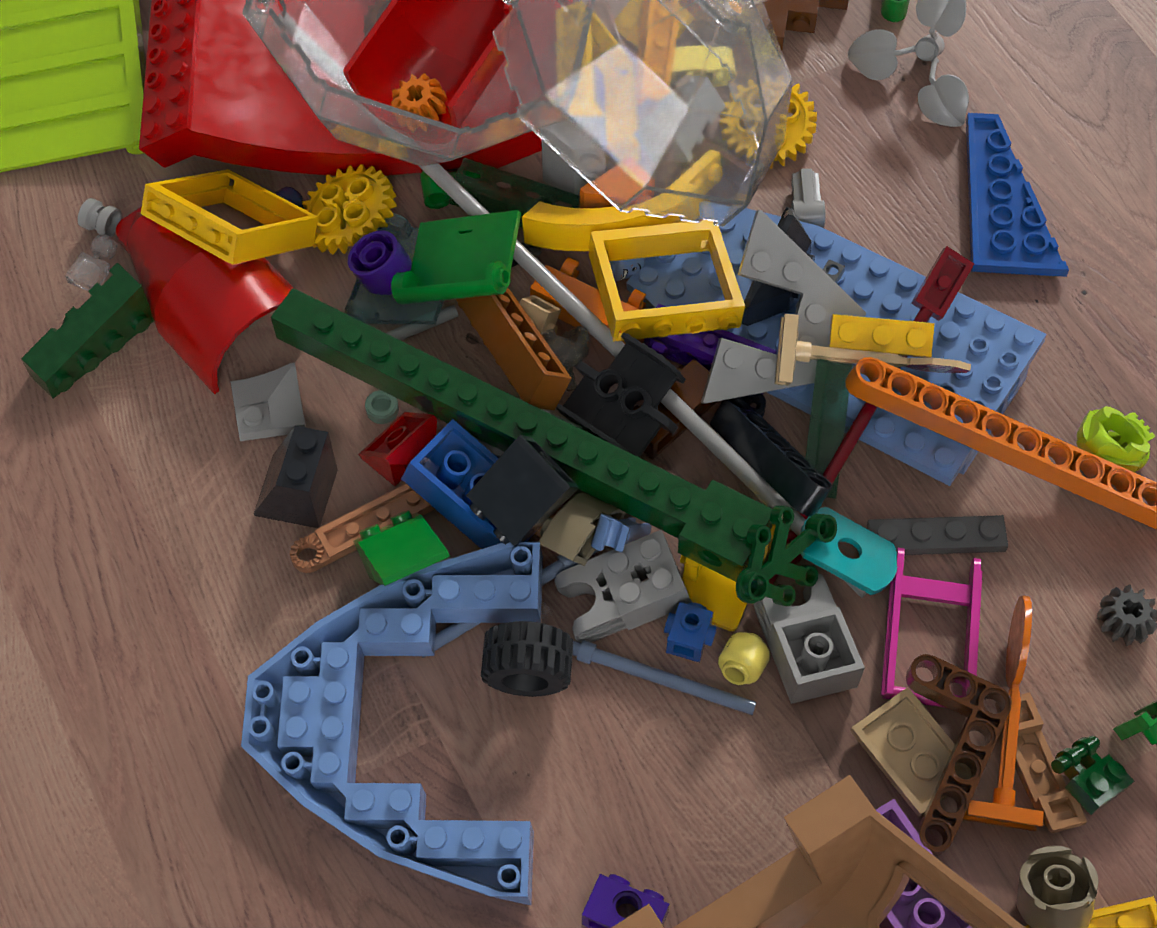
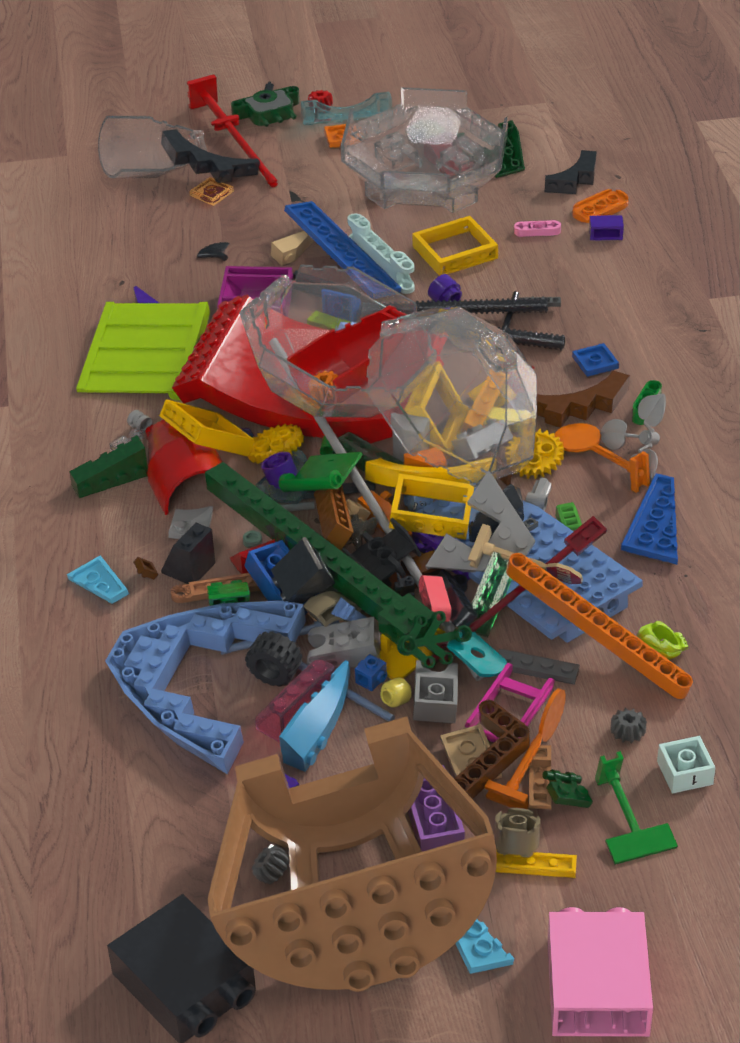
camera: 20 degrees right, 20 degrees down
yellow plate [829,314,935,358] -> none
none -> medium azure wing [67,555,129,604]
none -> reddish brown plate [133,557,159,580]
none -> clear pink windscreen [255,660,334,743]
none -> dark azure wedge [279,660,350,772]
none -> black hinge [394,573,415,598]
none -> coral beam [419,575,451,622]
none -> orange piece [555,423,650,493]
none -> bright green slope [555,502,582,532]

